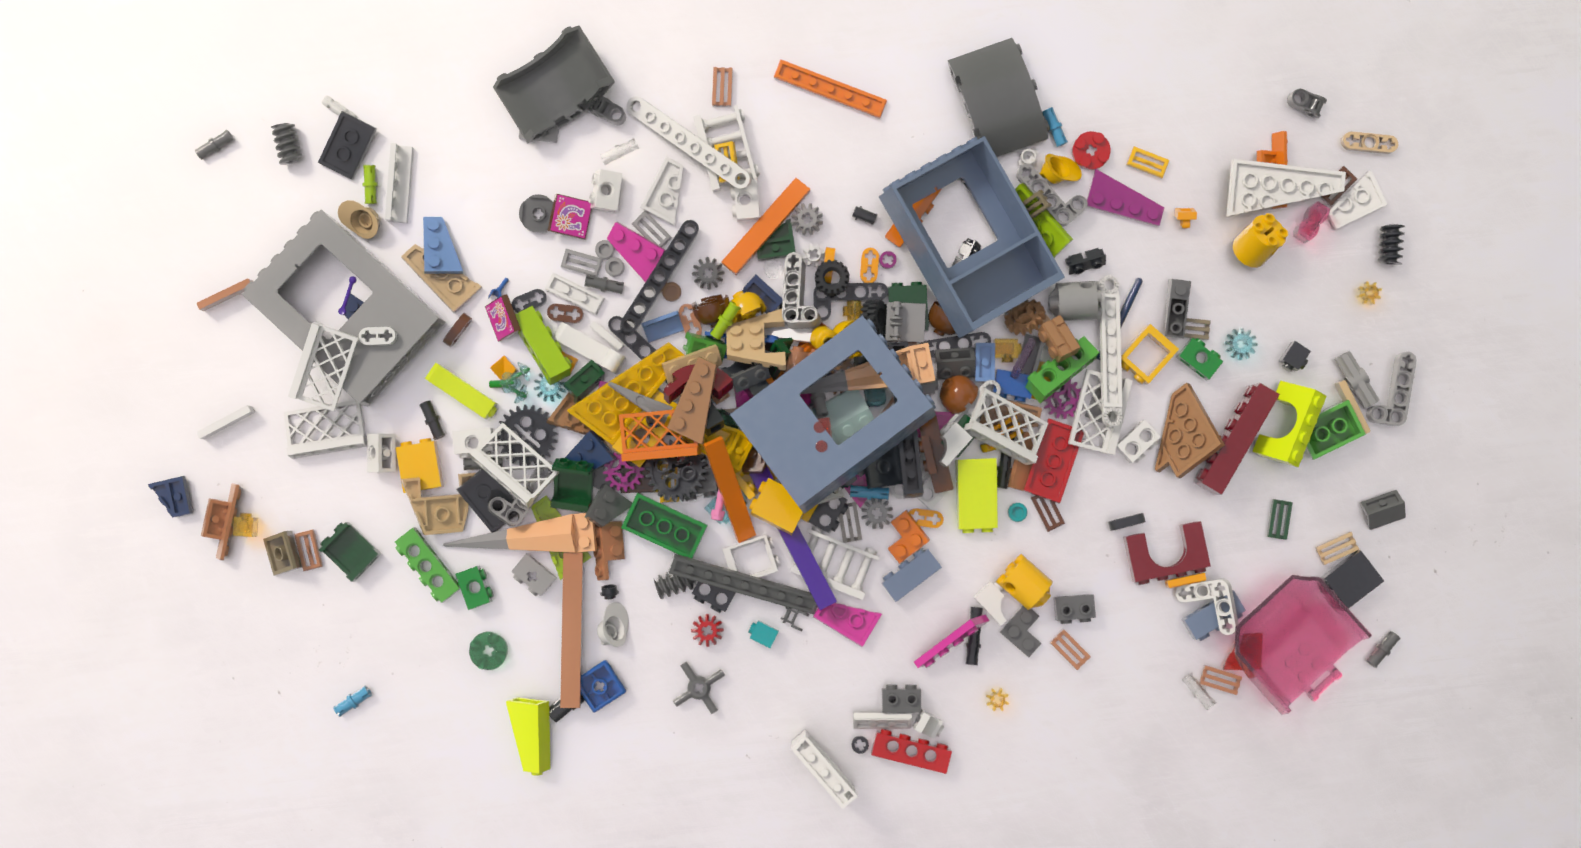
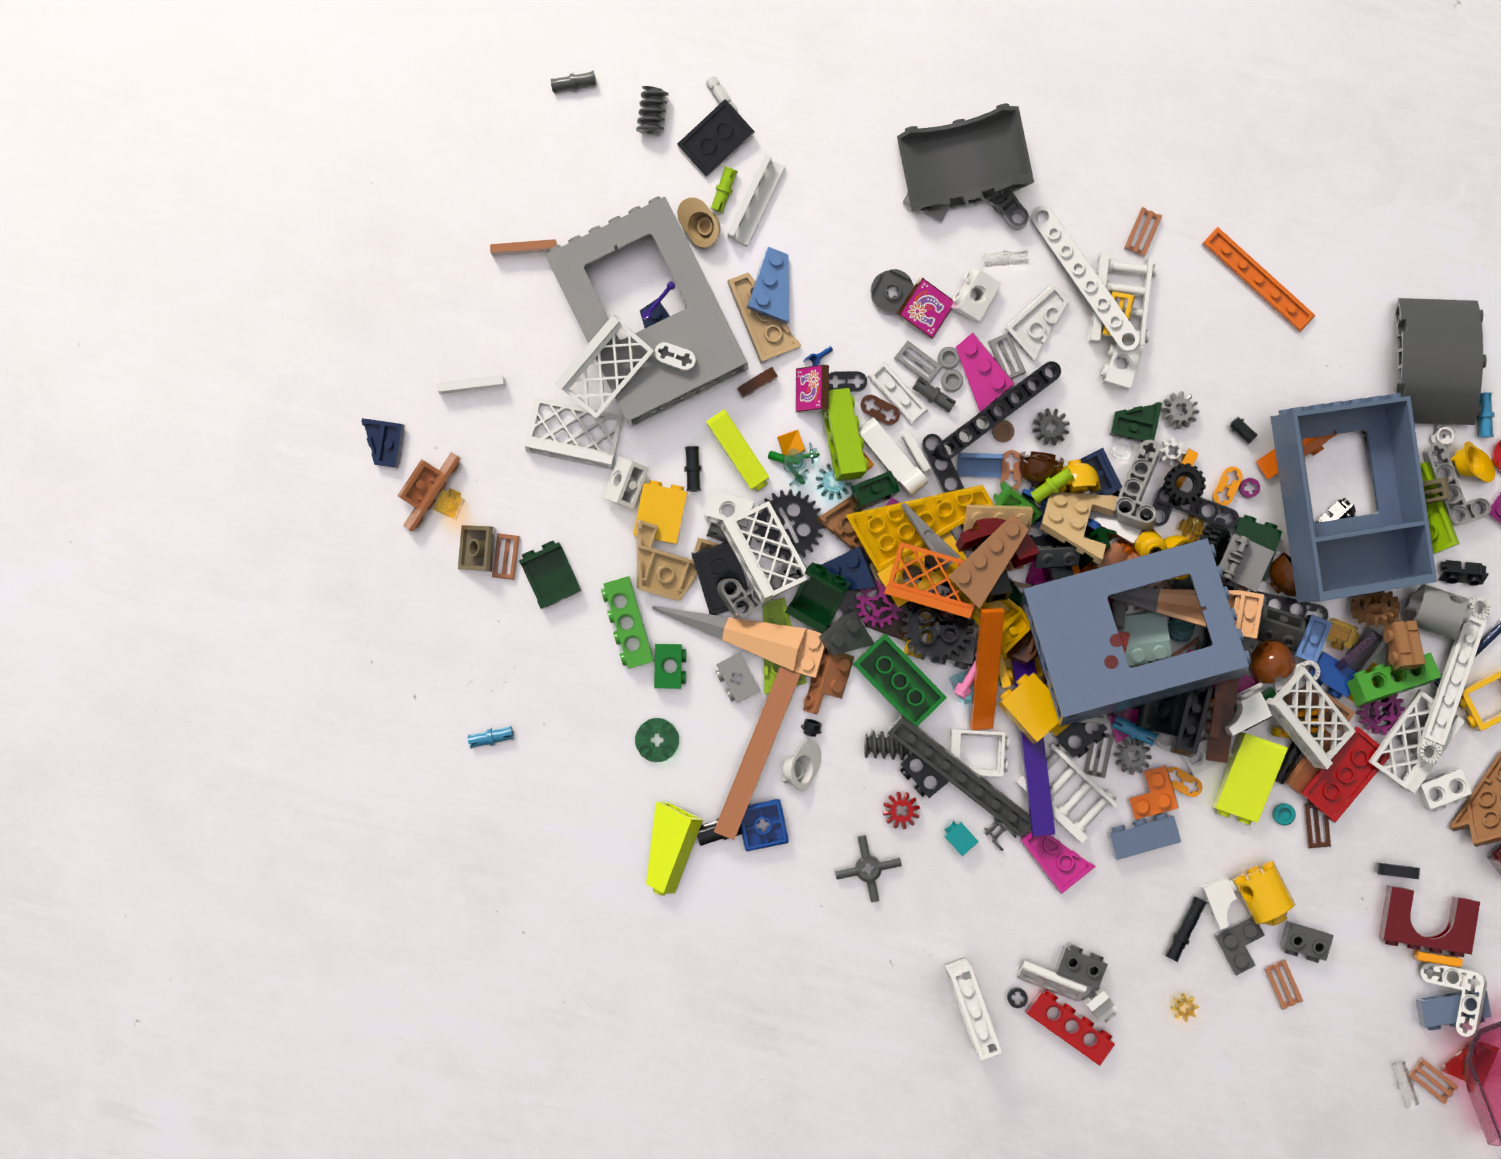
camera: 20 degrees right, 0 degrees up
orange tile [721,178,811,275] -> none
dark pink wing [914,614,990,668] -> none

